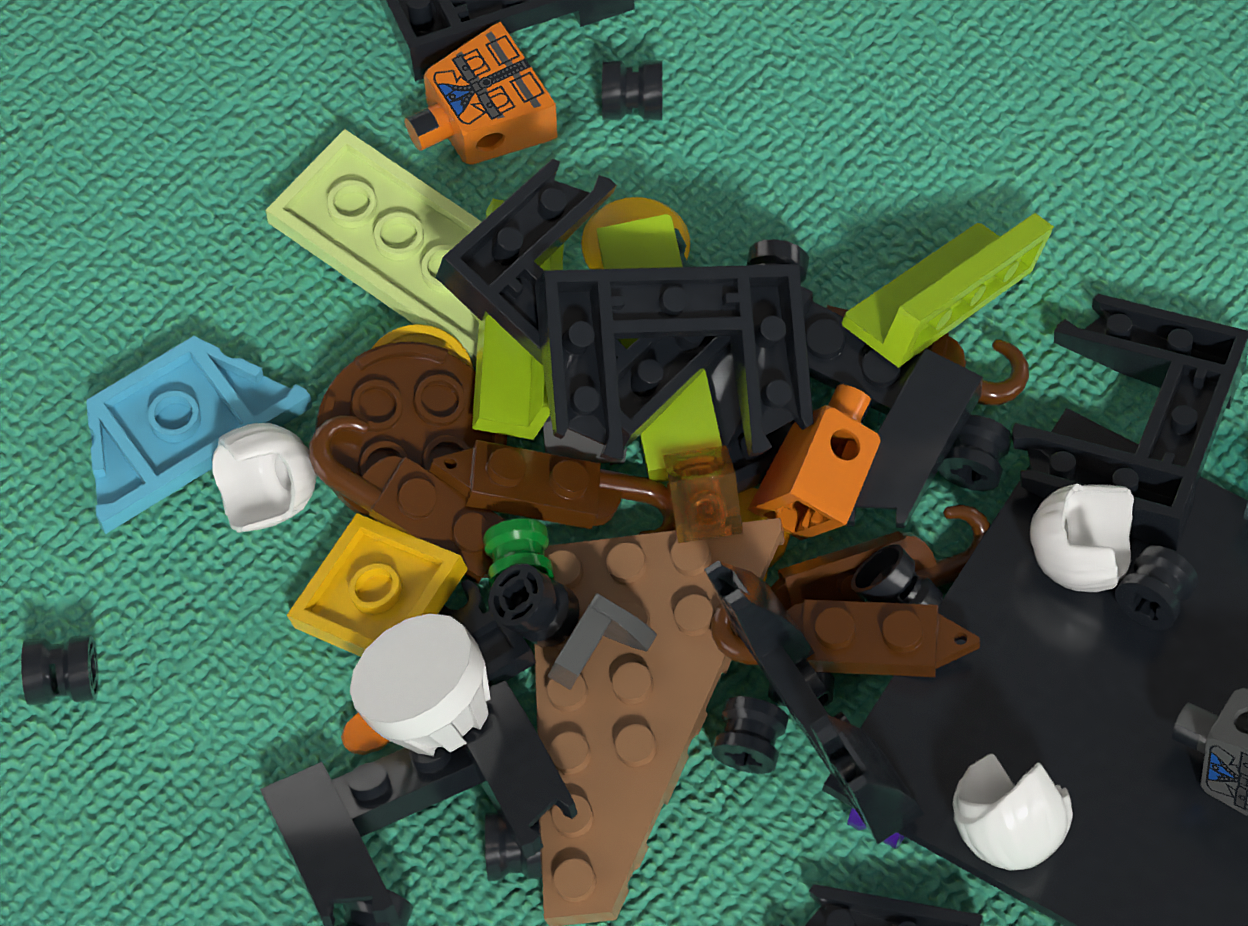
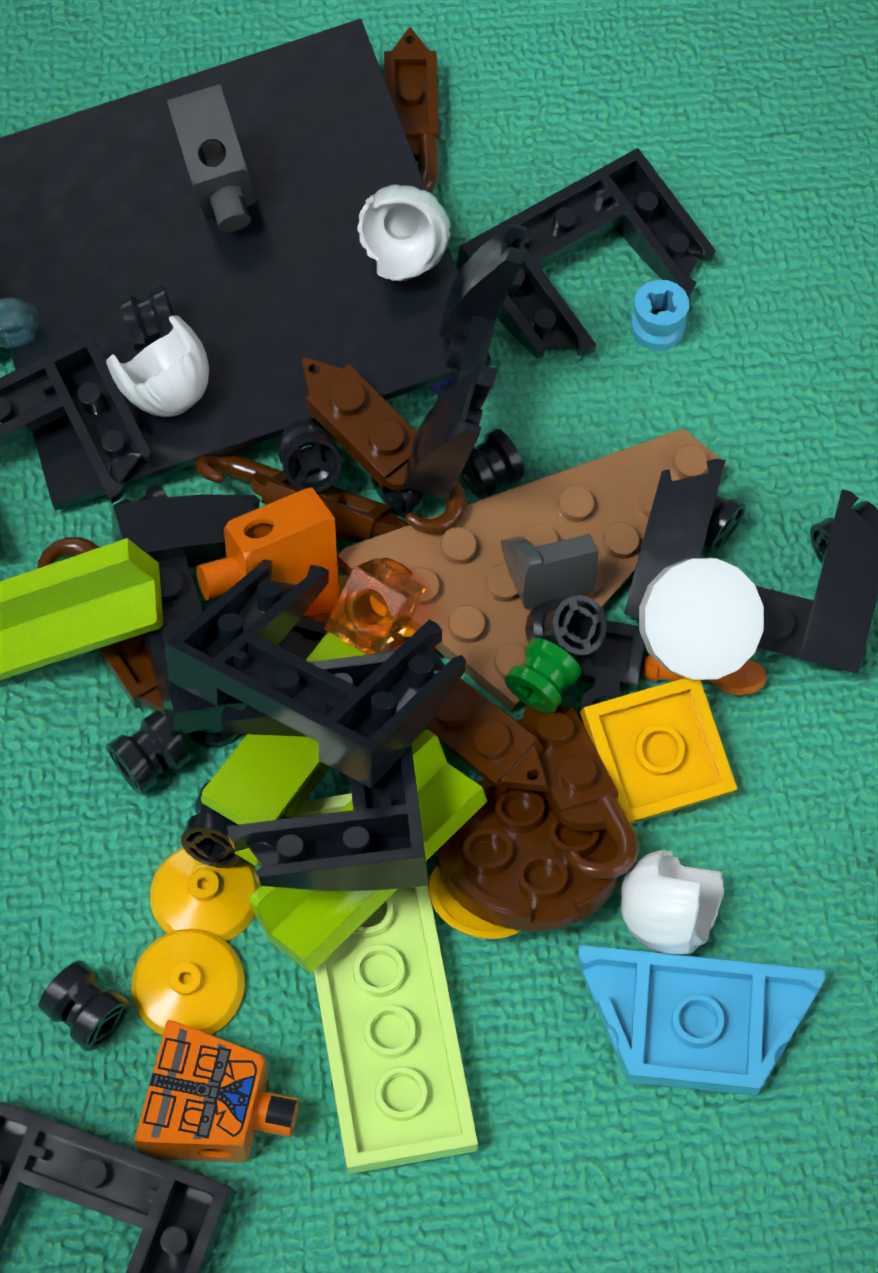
camera: 140 degrees left, 0 degrees up
none -> yellow piece [131,928,245,1036]

